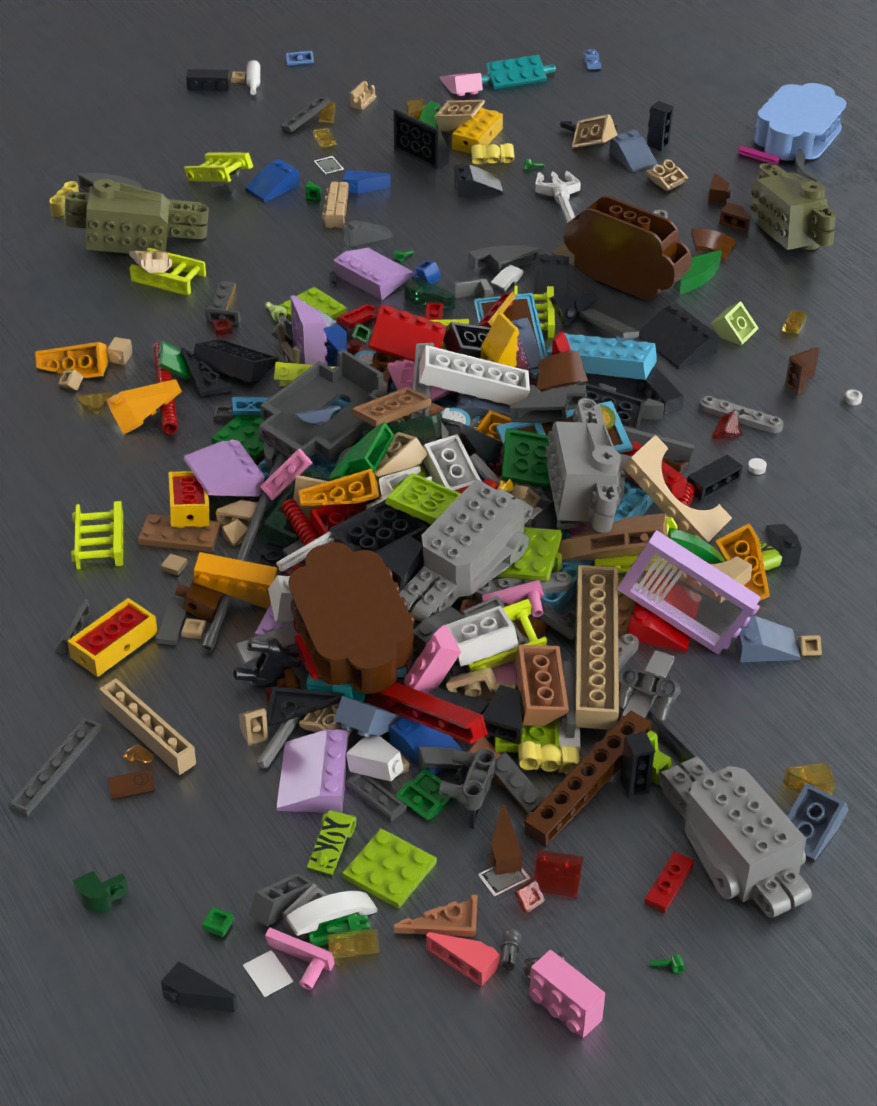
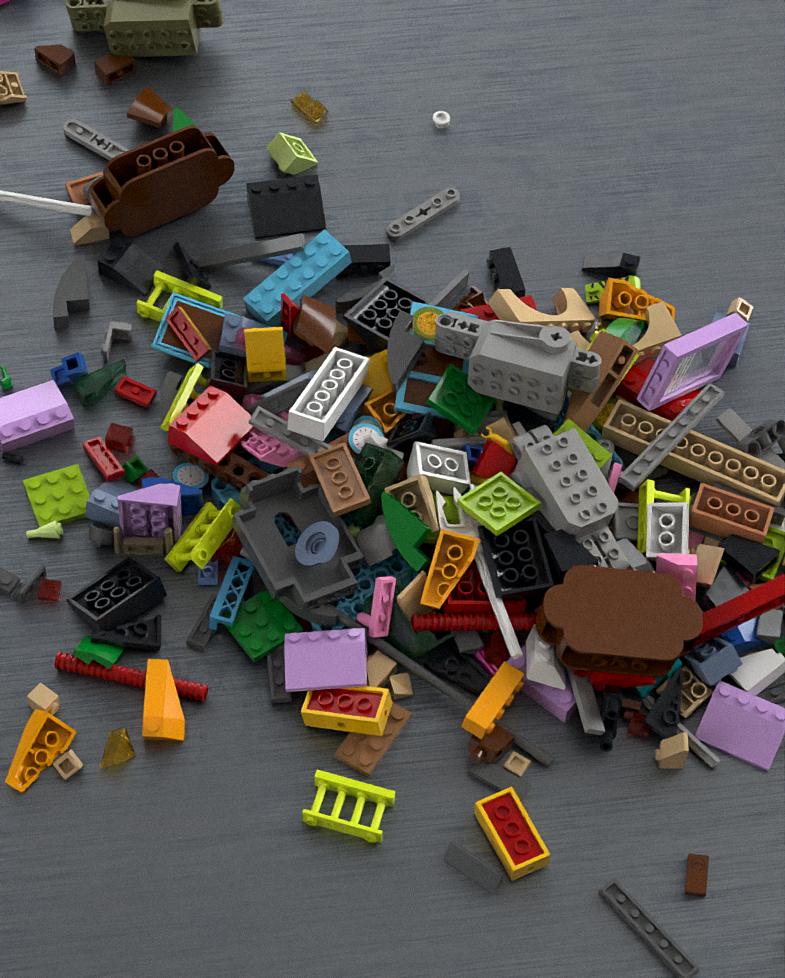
camera: 70 degrees left, 15 degrees up
tan brick [99,678,196,775] -> none
clear orange tile [123,743,154,763] -> none
tan tile [161,554,188,576] -> none
white slope [491,265,524,292] -> none
clear red slope [712,410,743,439] -> none
white tile [748,458,767,475] -> none
reddish brown bracket [785,347,819,395] -> none
none -> light grey tile [618,382,725,491]

